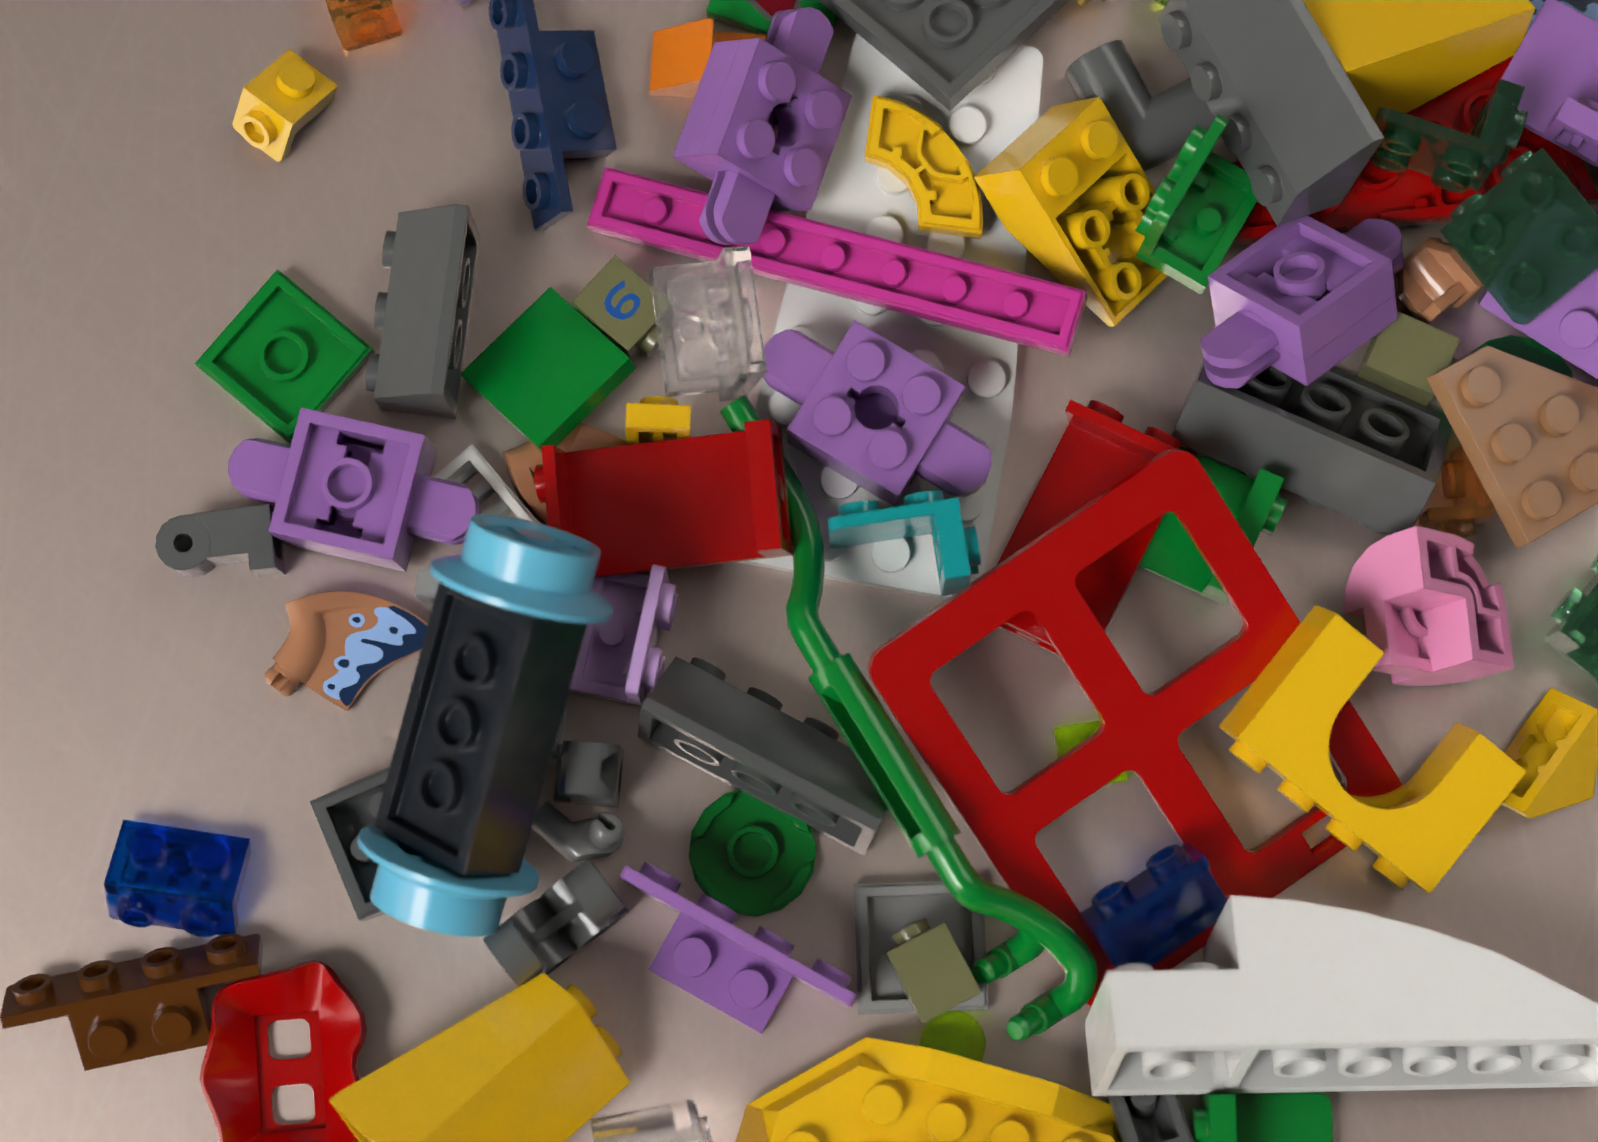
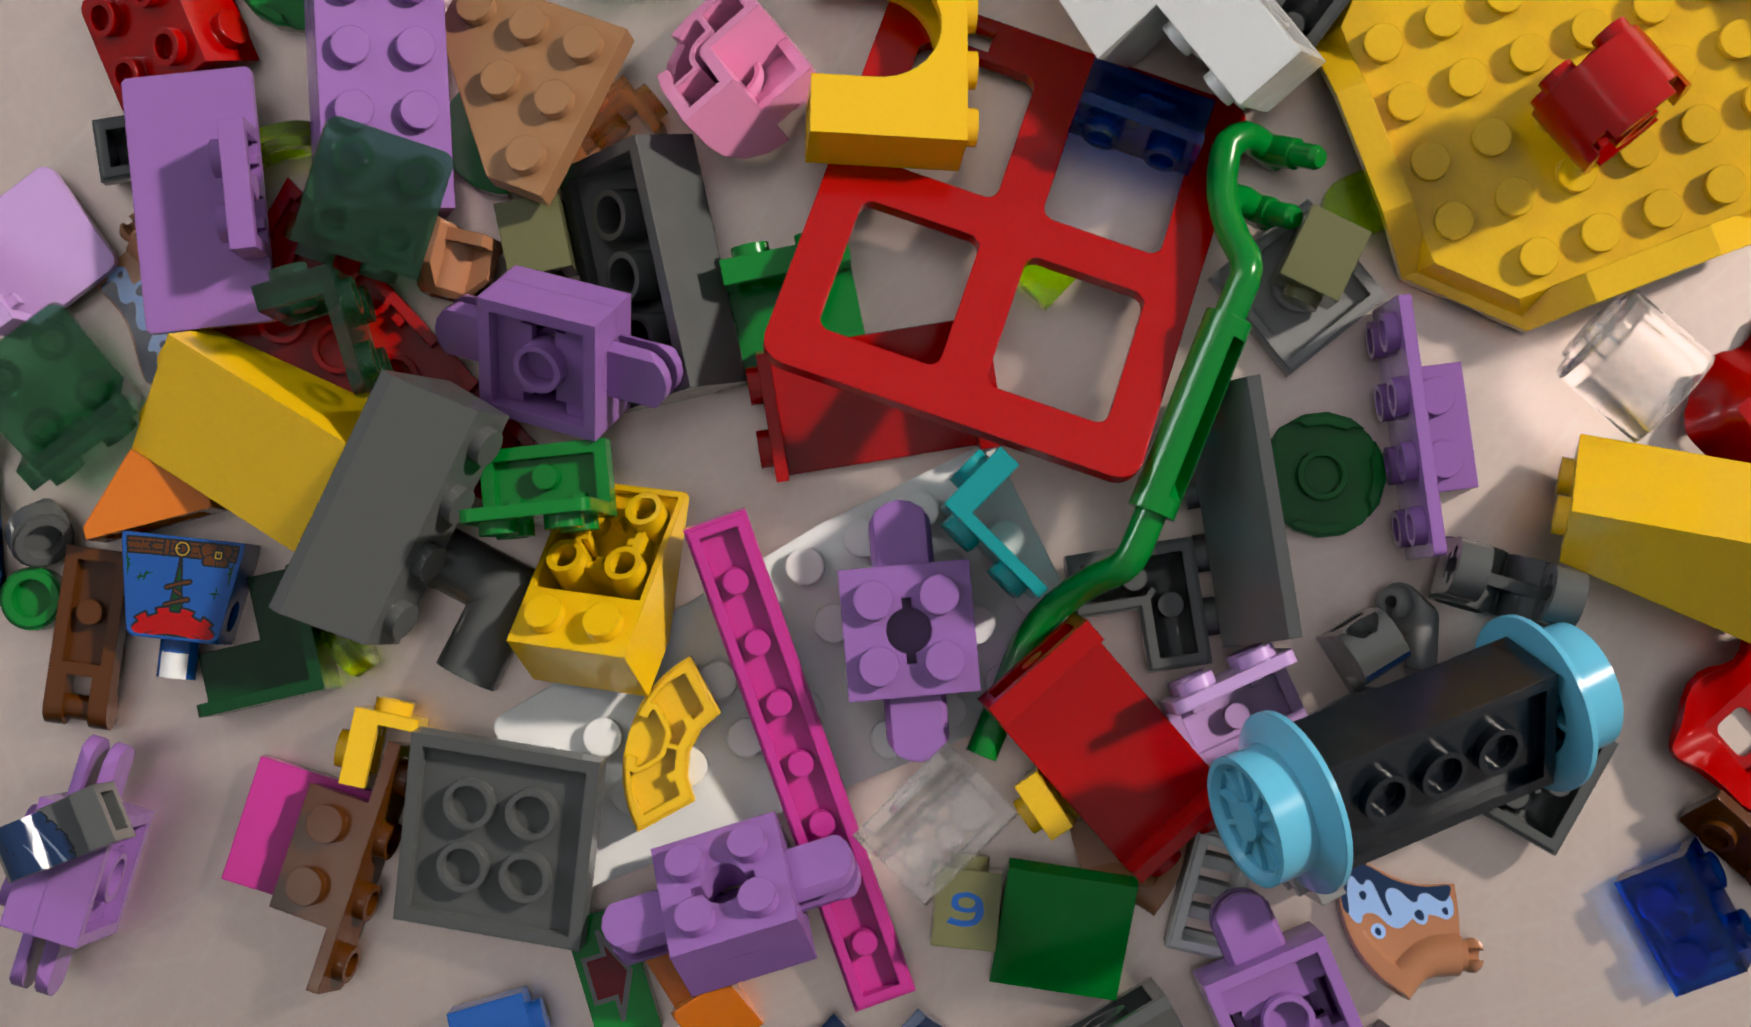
camera: 125 degrees left, 5 degrees up
none -> dark grey brick [1063,536,1213,673]

